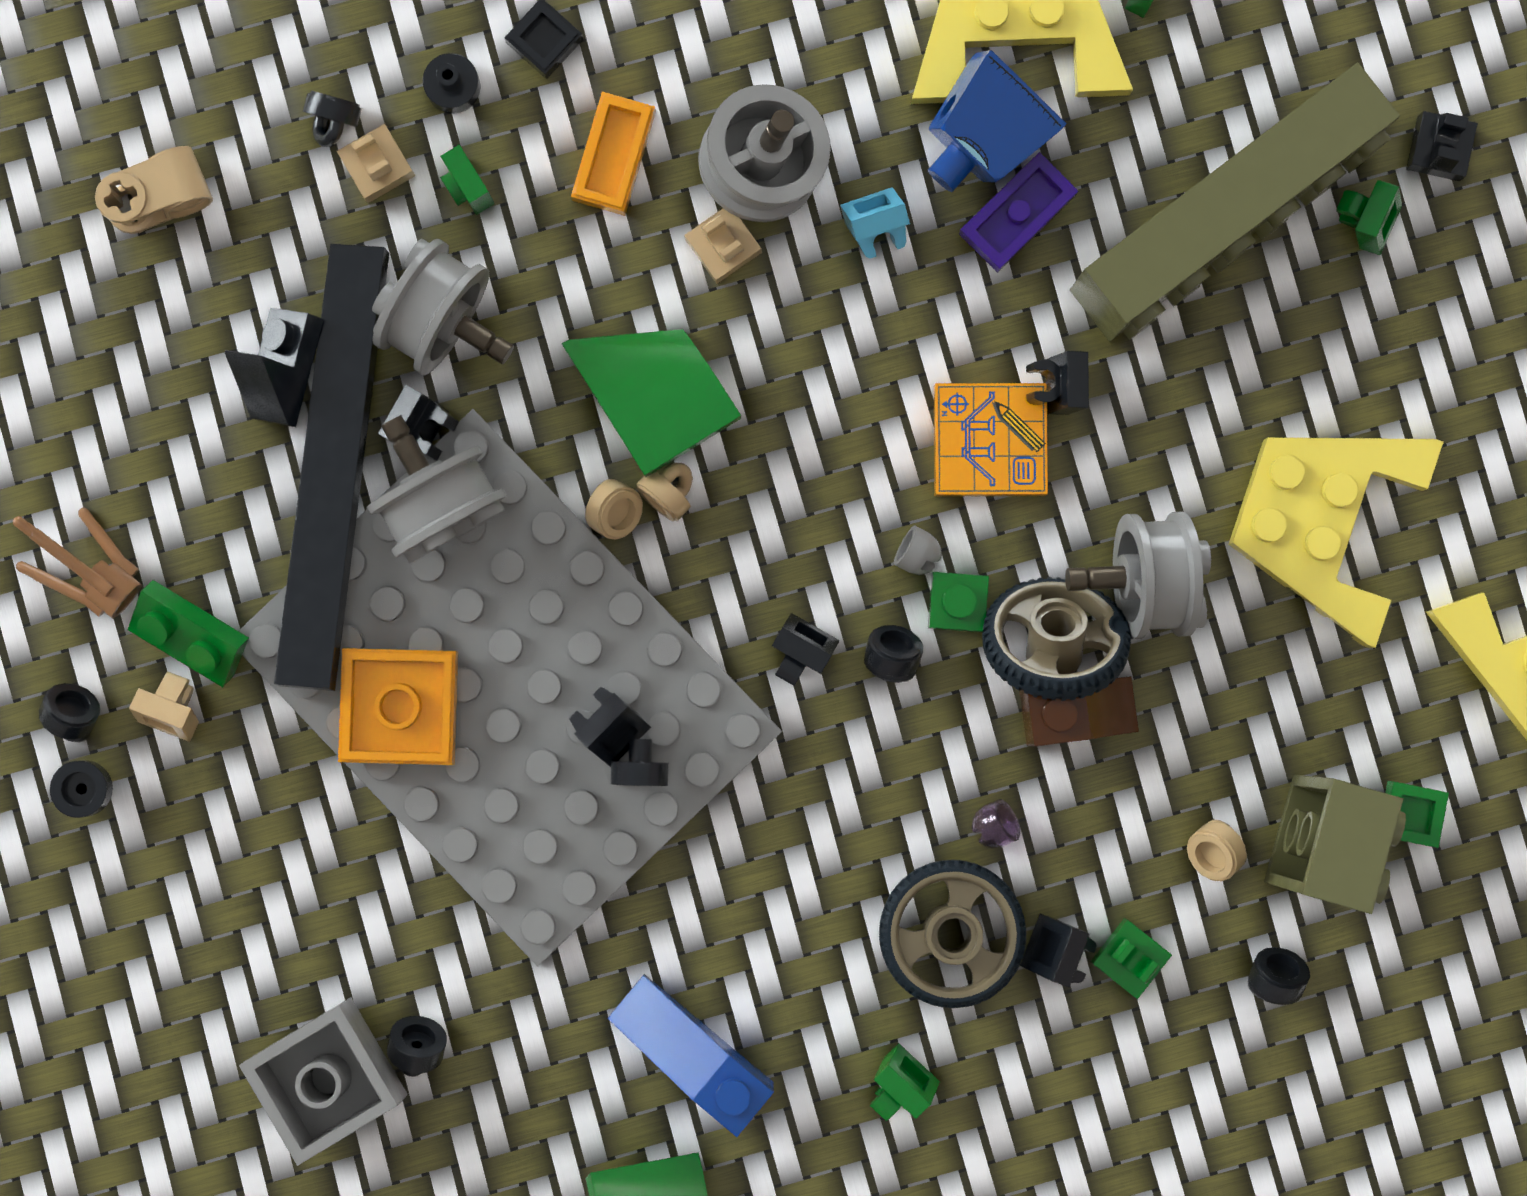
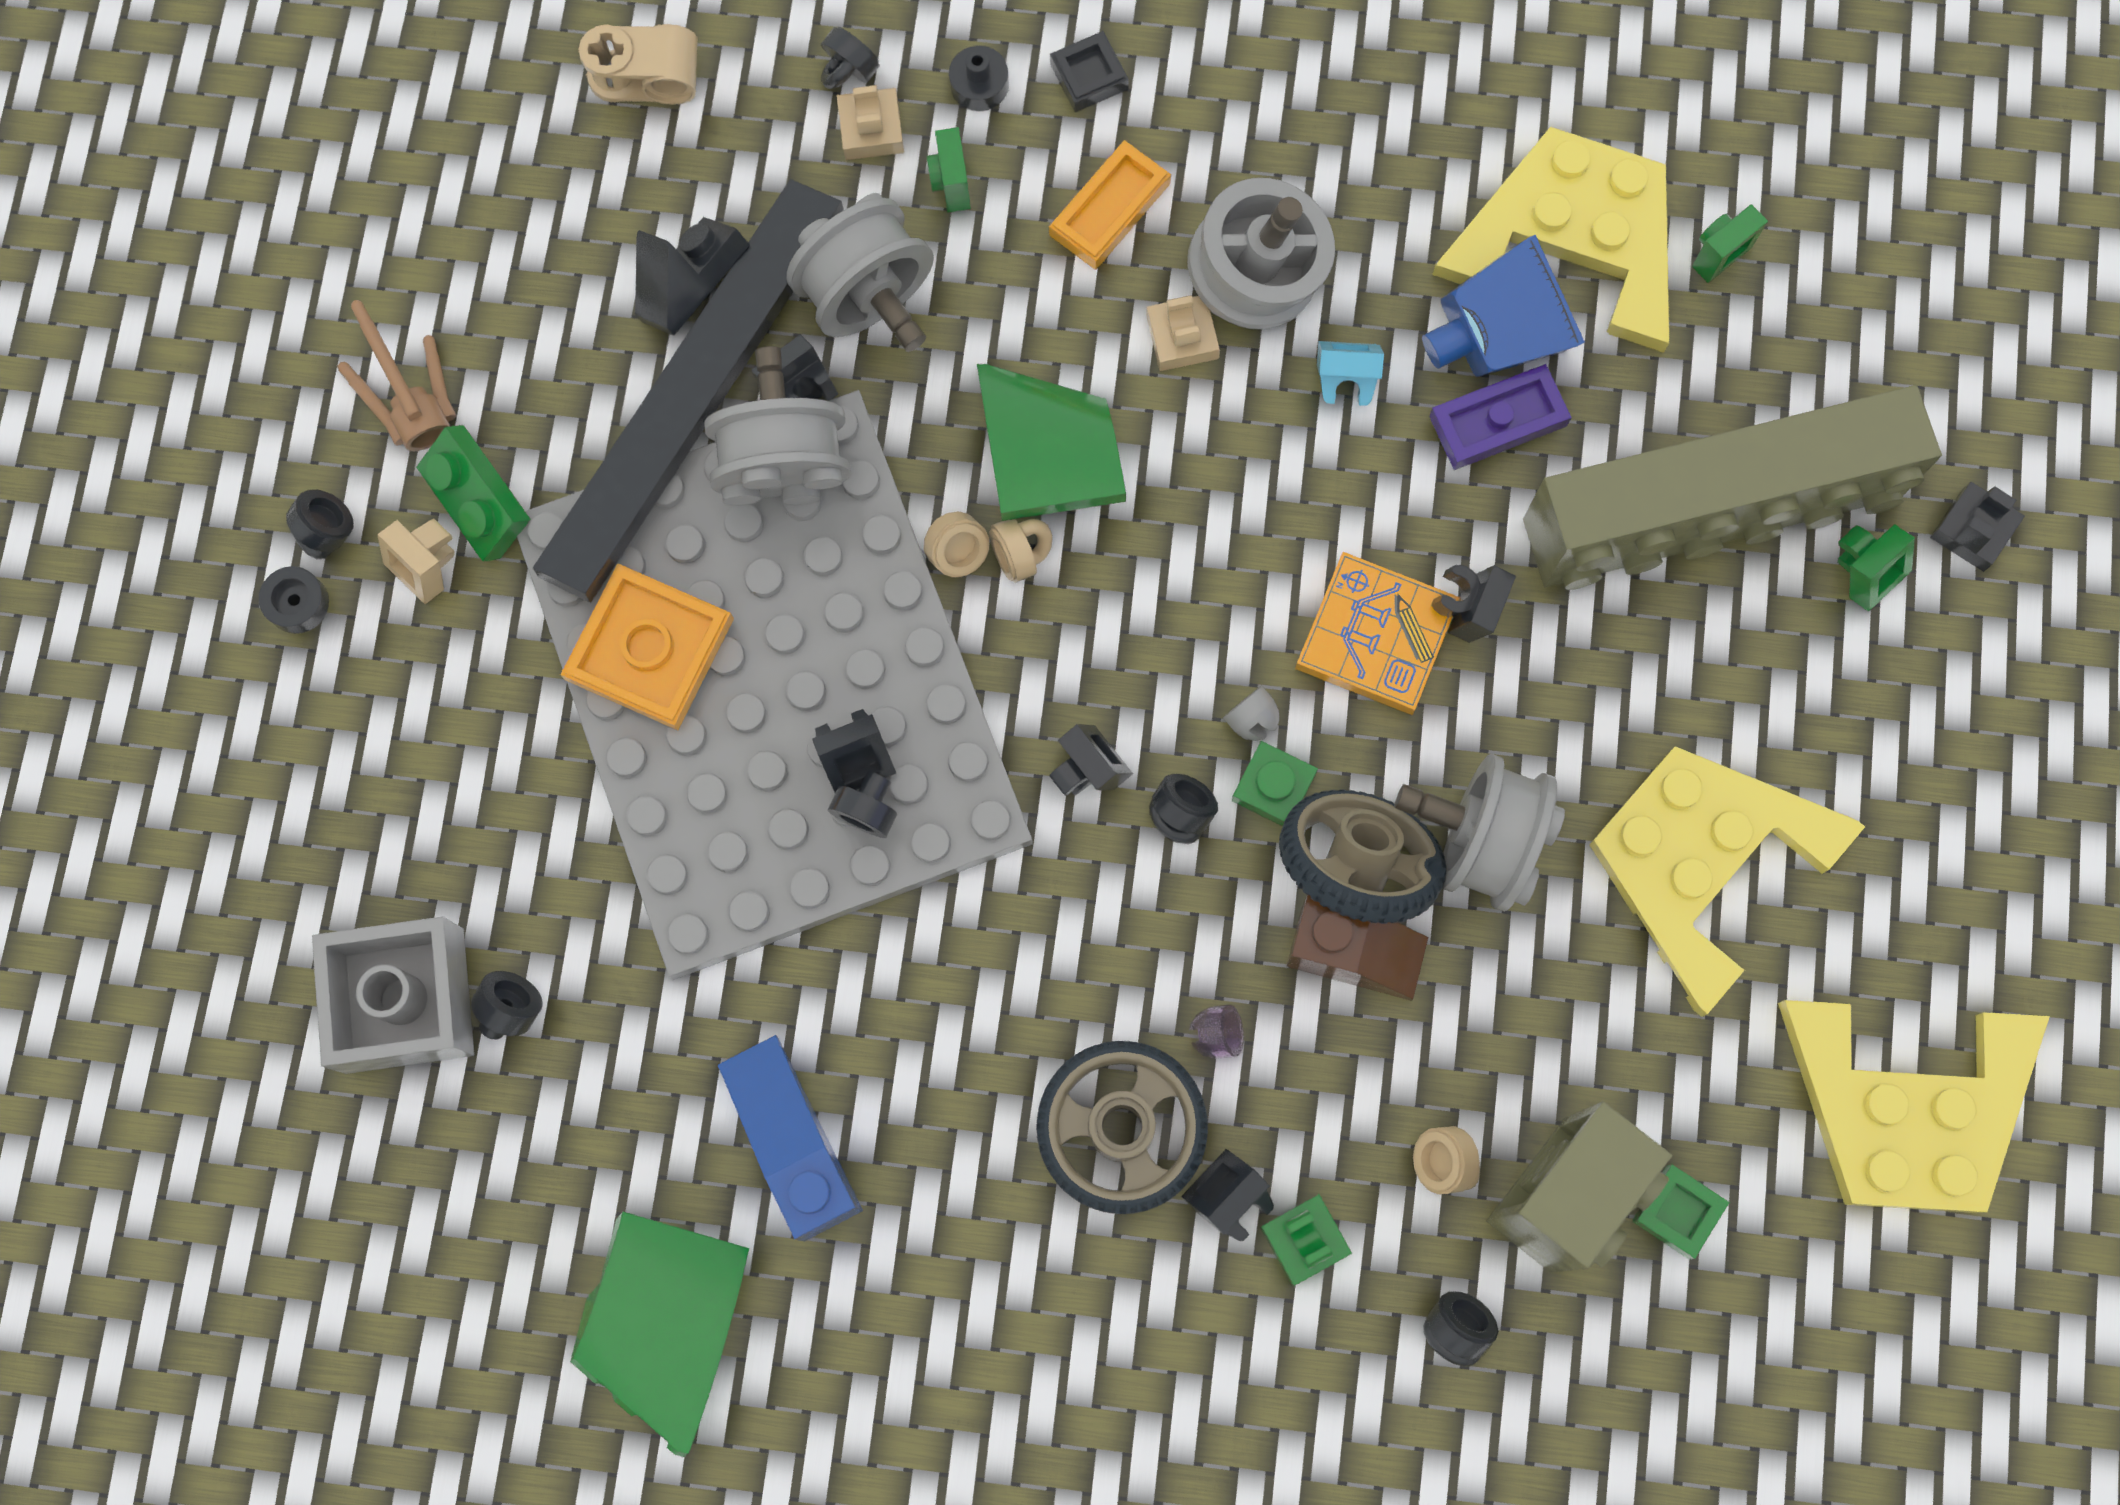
camera: 30 degrees right, 10 degrees down
green tile [870,1043,940,1121] -> none

